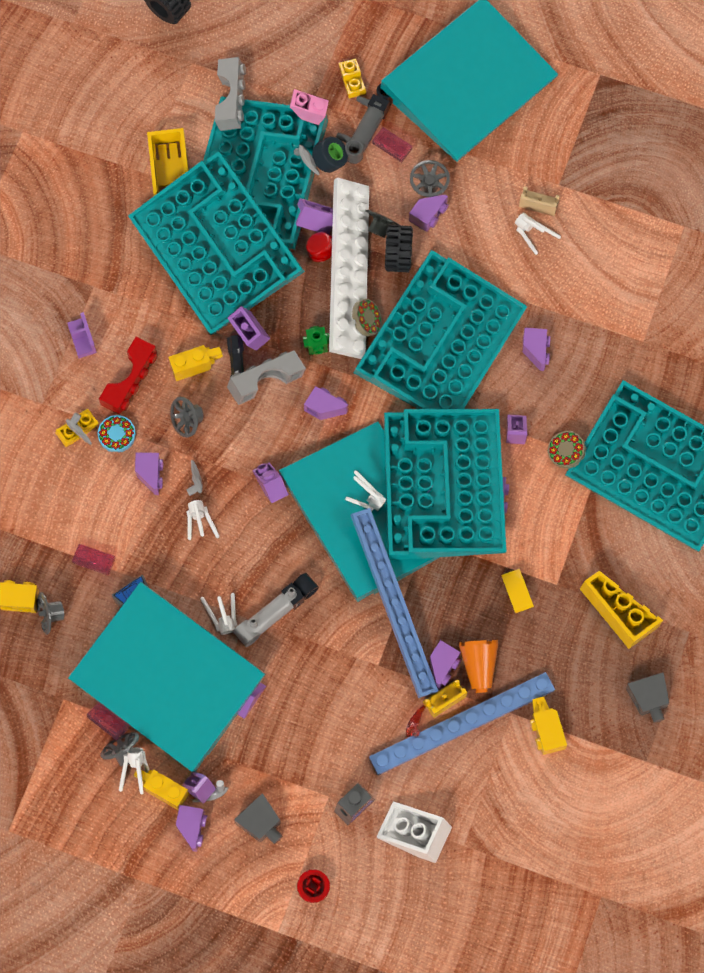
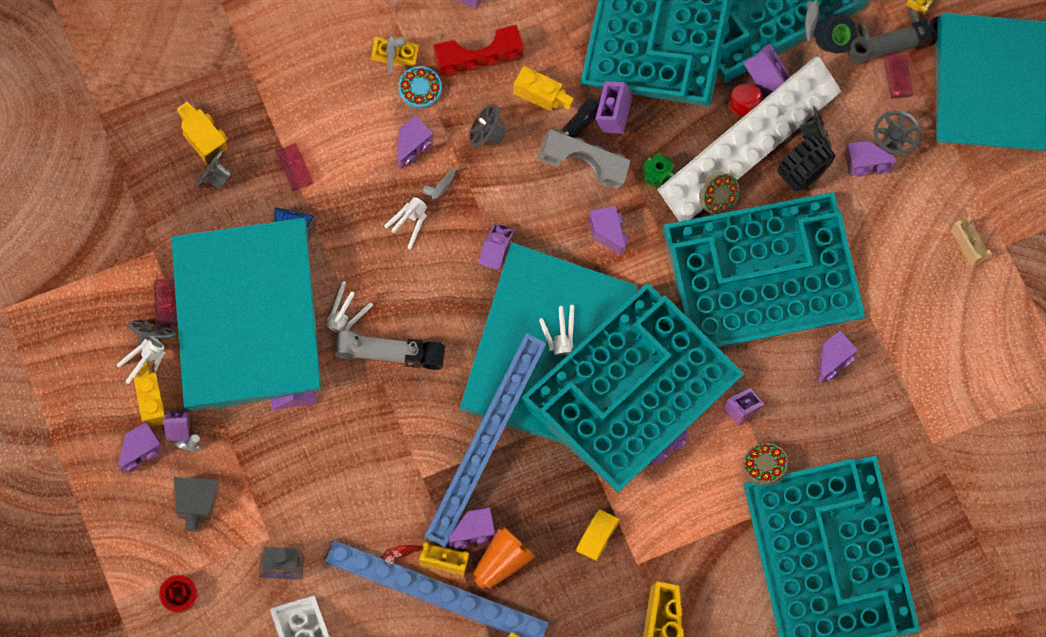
camera: 40 degrees right, 0 degrees up
white plant [515,213,561,255] -> none

